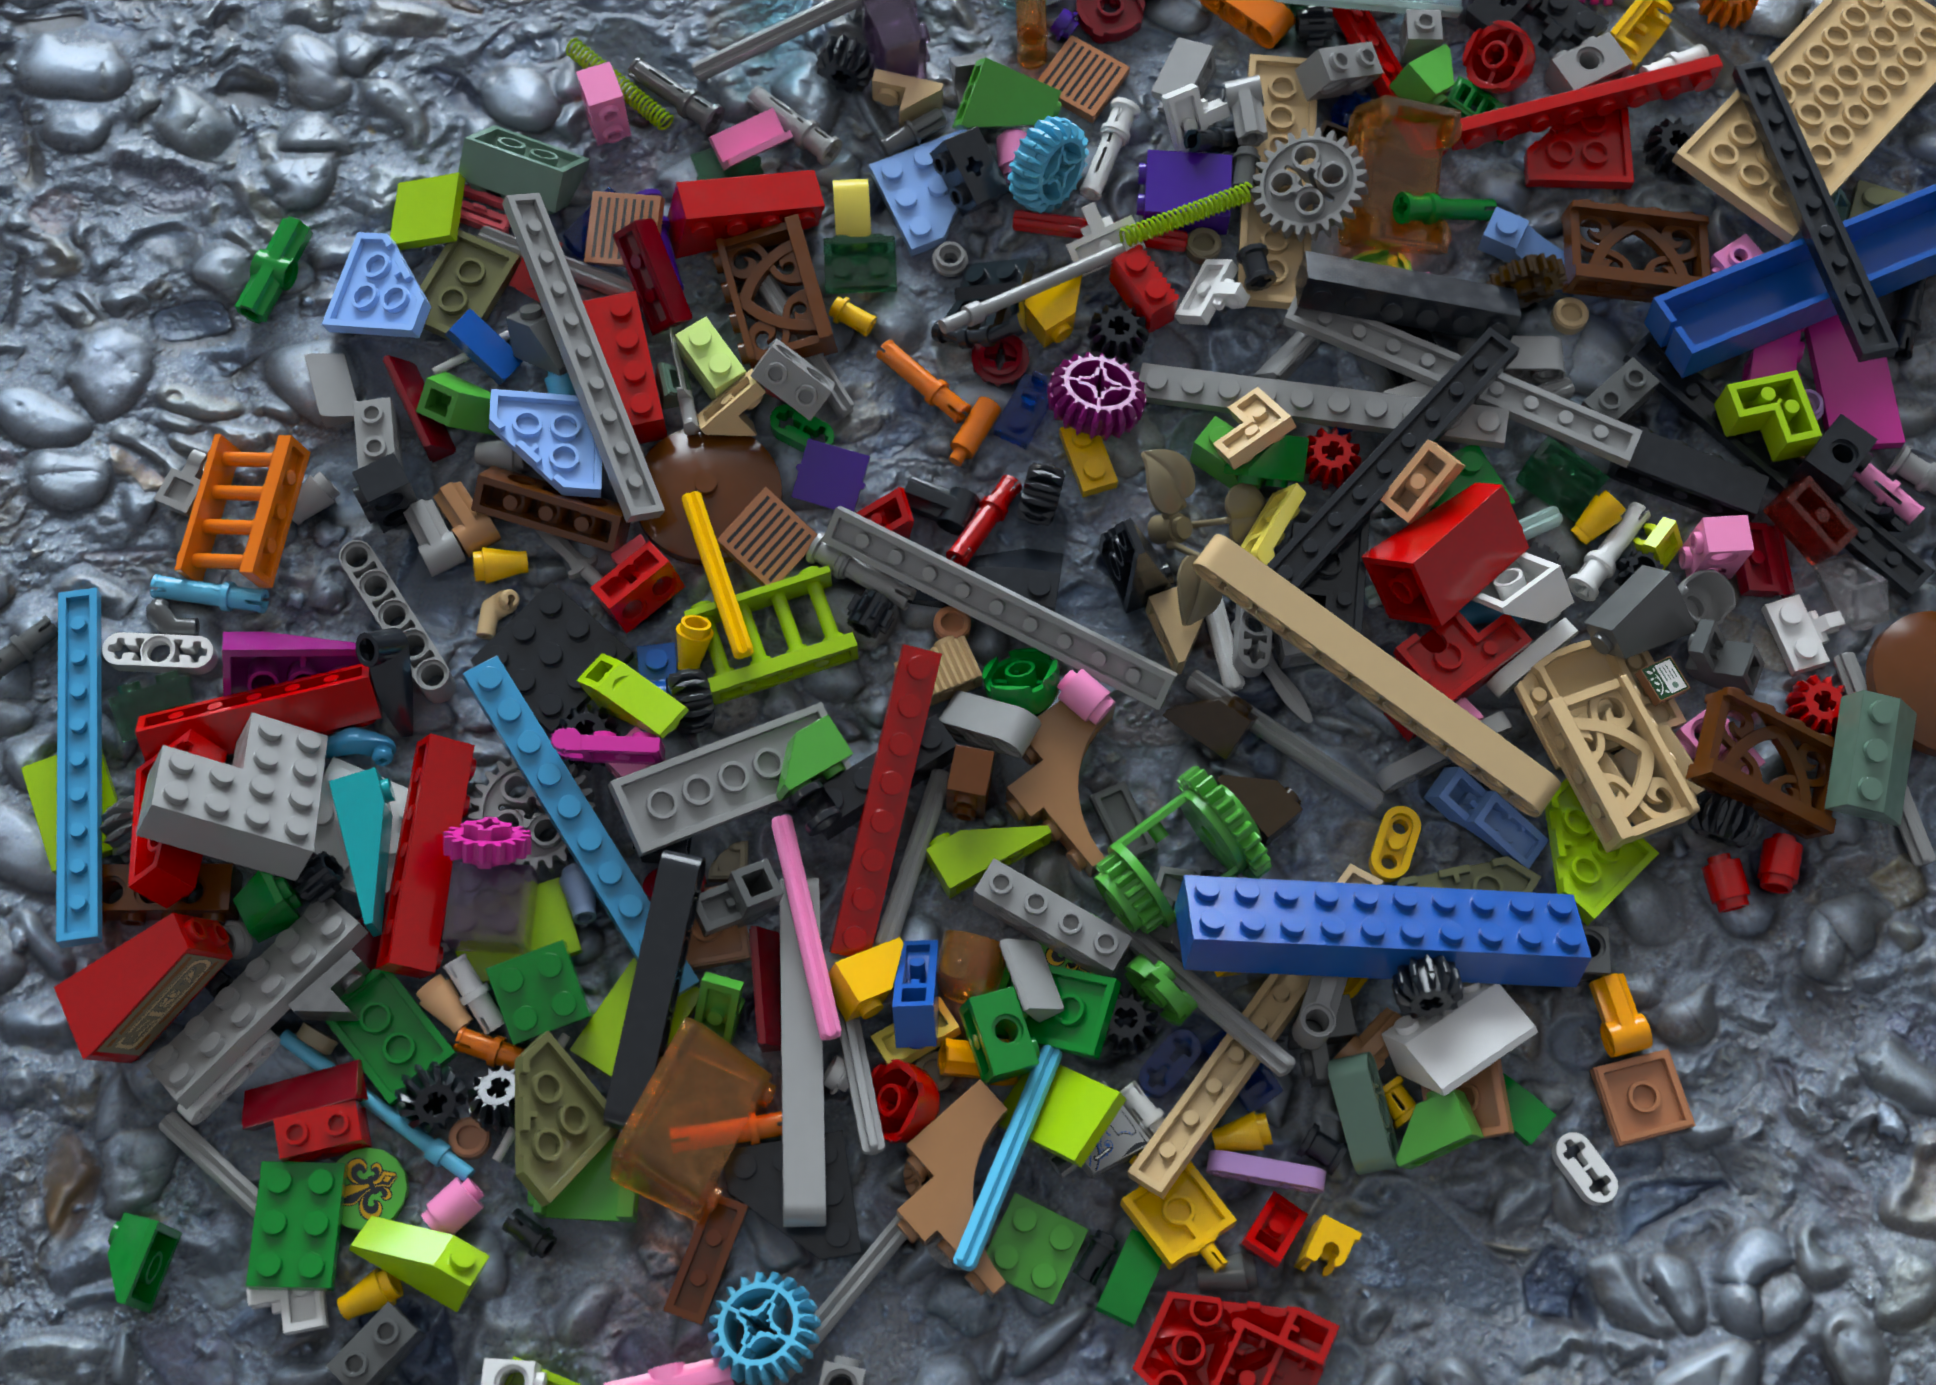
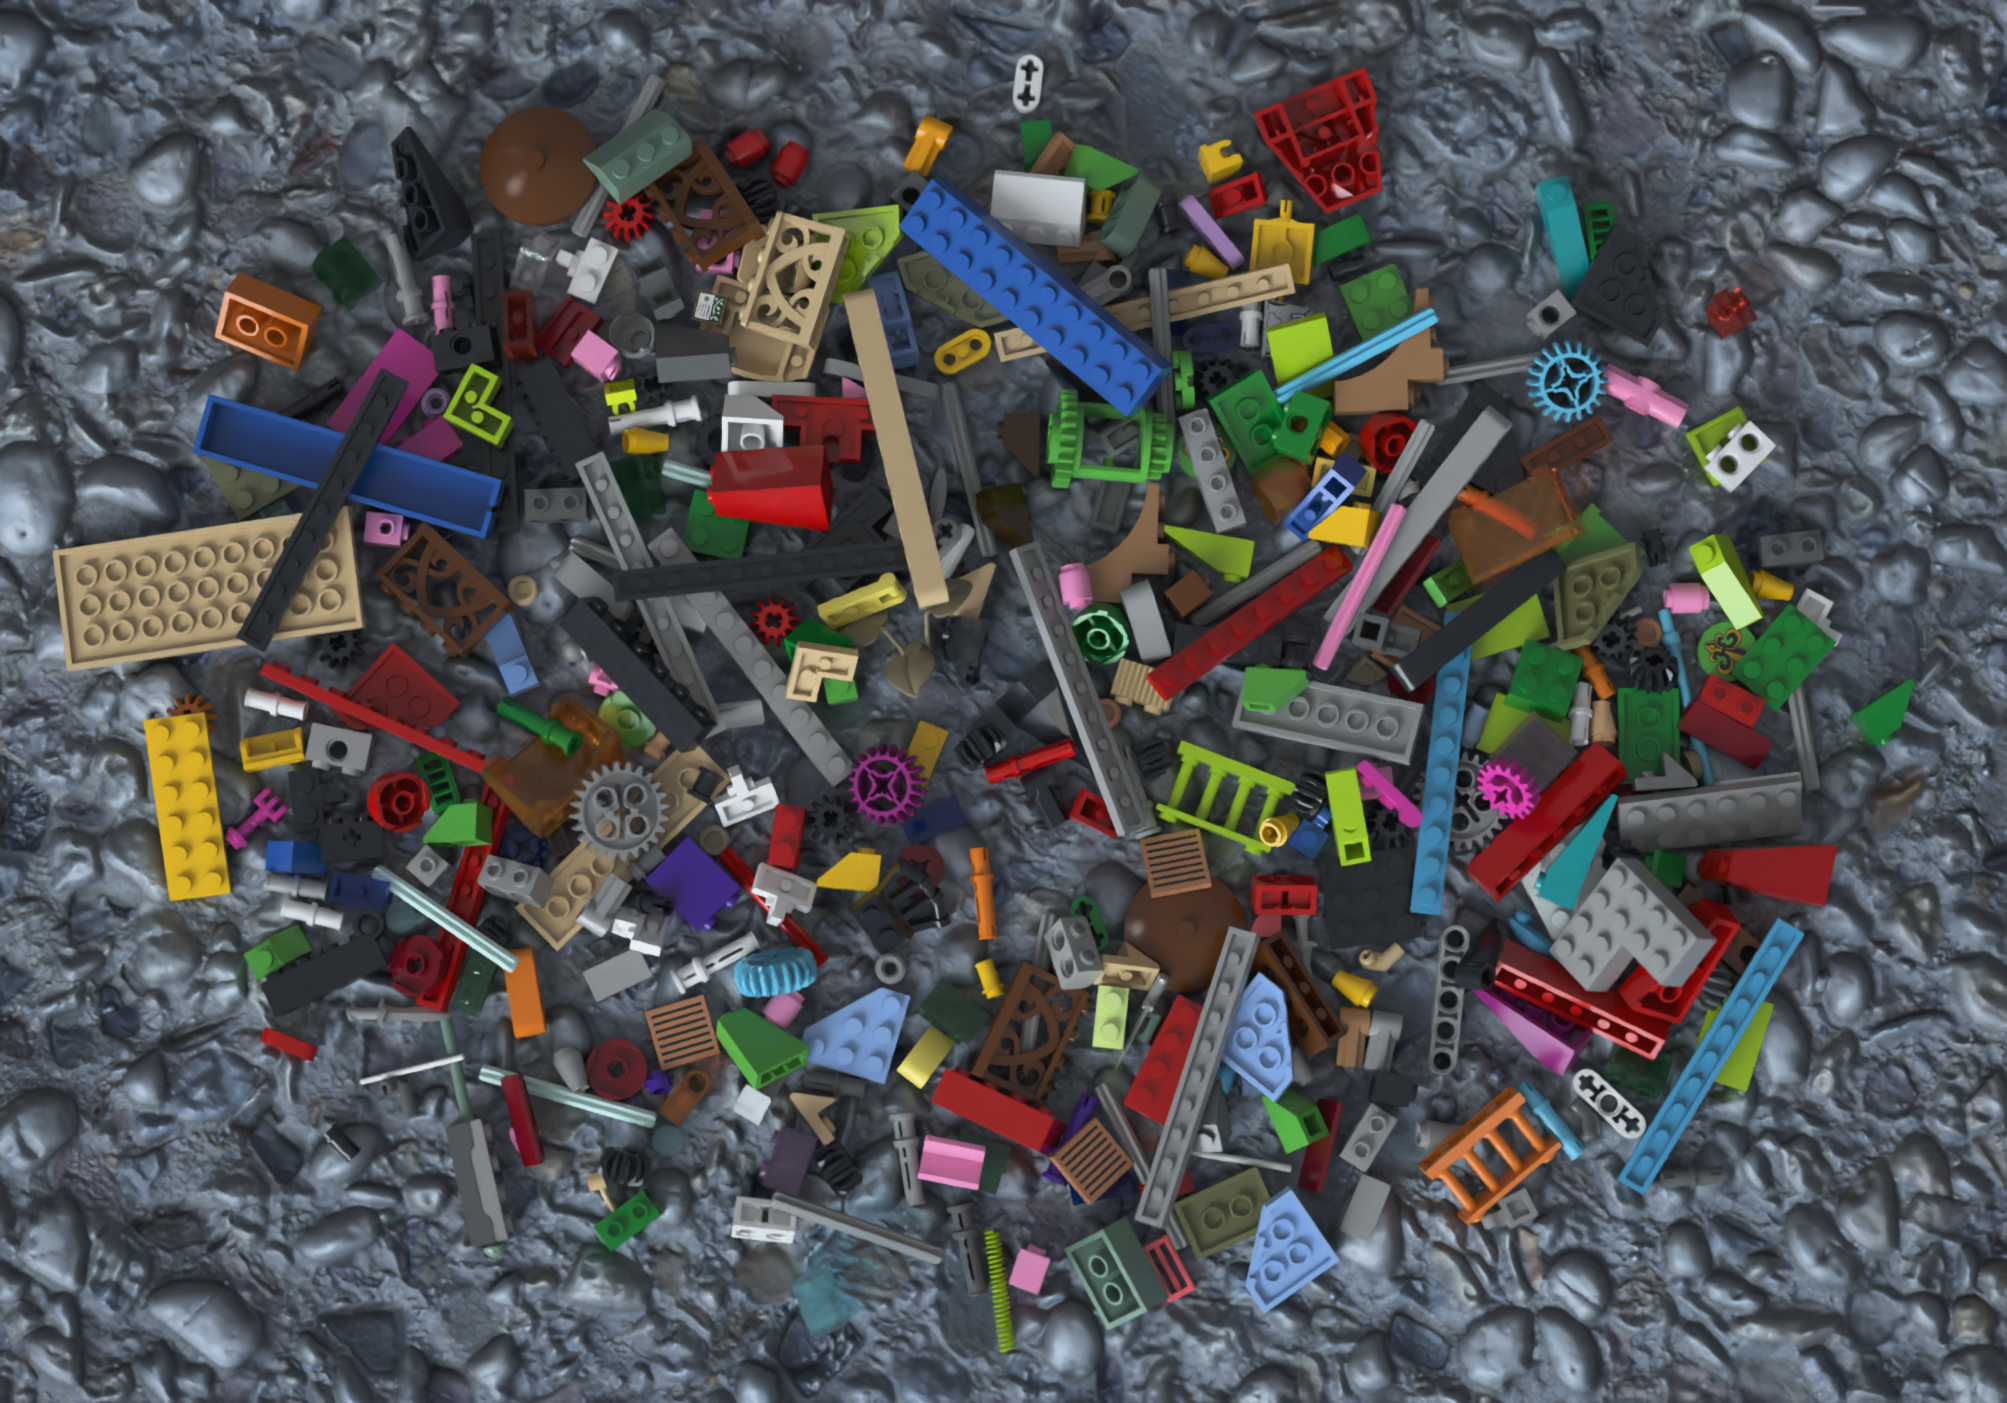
camera: 140 degrees left, 15 degrees up
green piece [235,216,313,324] -> none
lime tile [390,172,466,251] -> none
blue slope [445,308,523,386] -> none
dark red slope [613,218,693,336] -> none
yellow axle [681,491,754,659] -> none
dark purple piece [791,438,871,512] -> none
black brick [929,126,1009,217] -> none
light grey bar [939,243,1126,334] -> none
orange cylinder [948,396,1002,466] -> none
light grey slope [999,939,1064,1023] -> none
lime piece [1119,182,1253,247] -> none
light nougat brick [1381,440,1465,524] -> none
black gear [1392,954,1464,1020] -> none
dark brown gear [1486,253,1568,308] -> none
nougat tile [1589,1049,1696,1148] -> none

